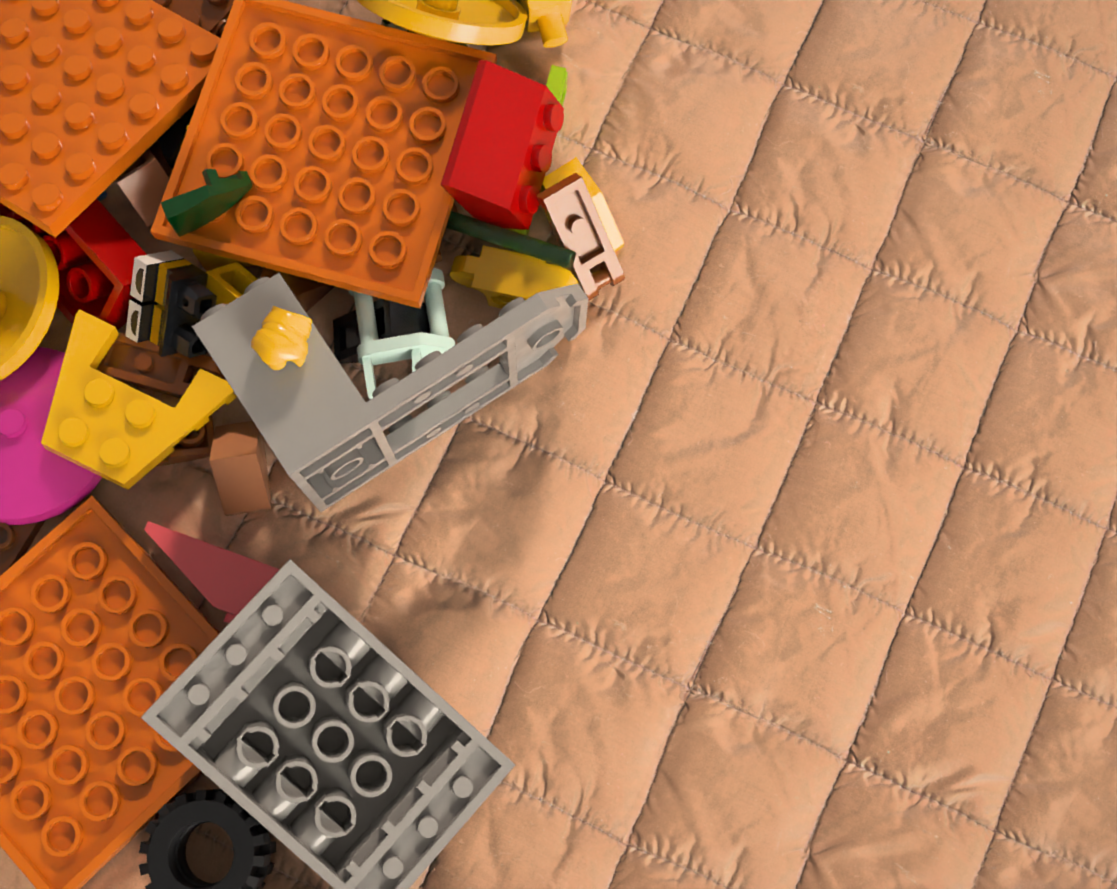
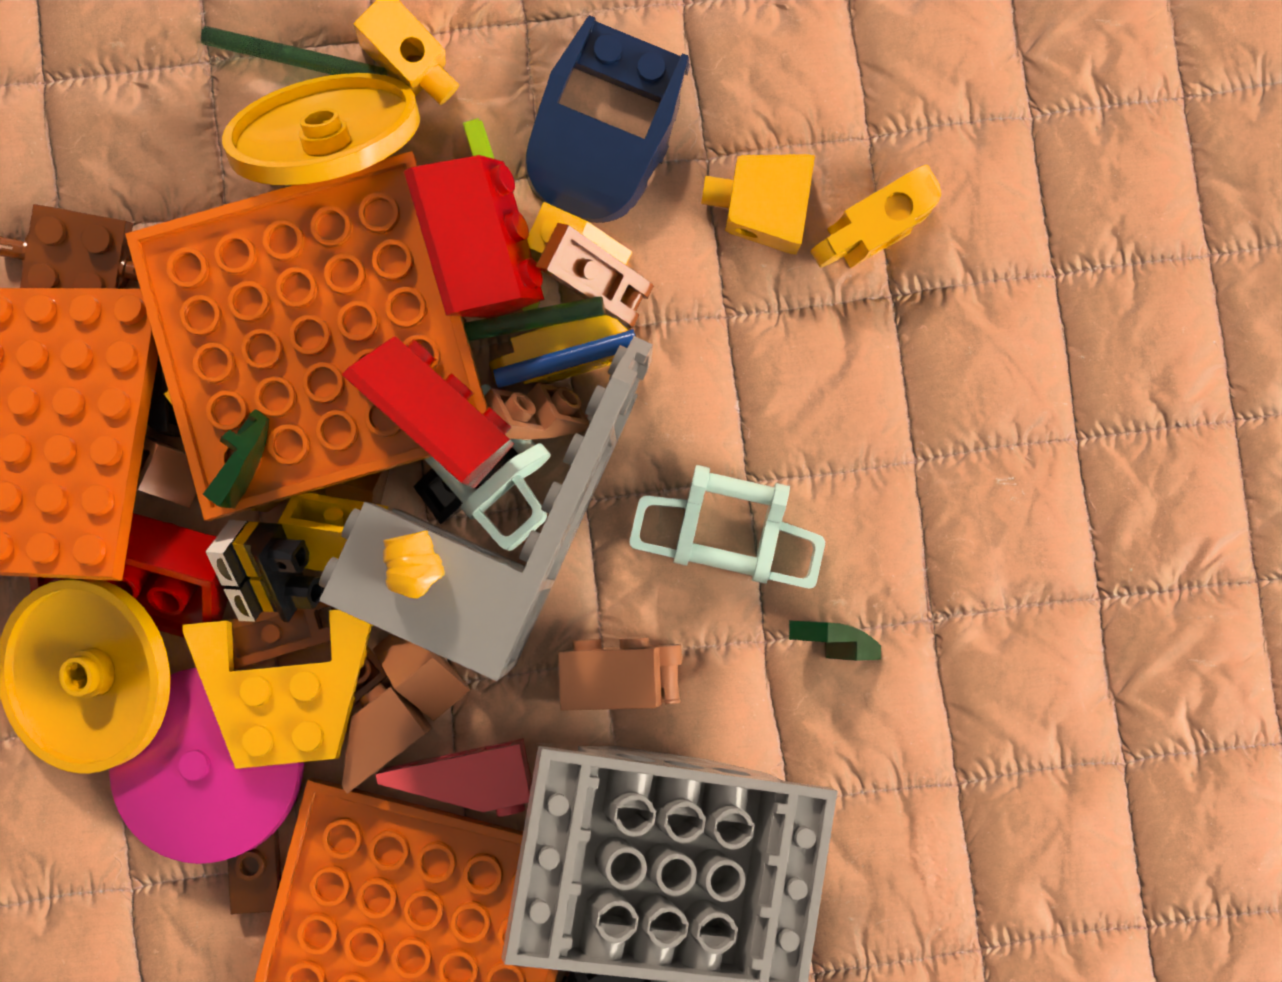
camera: 30 degrees left, 10 degrees up
none -> red slope [342,336,515,488]
none -> nougat slope [342,683,432,794]
none -> nougat slope [485,383,589,440]
none -> blue bar [493,329,636,388]
none -> dark blue slope [525,15,690,223]
none -> nougat hinge [558,637,682,711]
none -> light aqua bar [630,465,825,589]
none -> yellow torso [701,154,815,255]
none -> dark green slope [789,620,881,661]
none -> yellow piece [810,164,942,269]

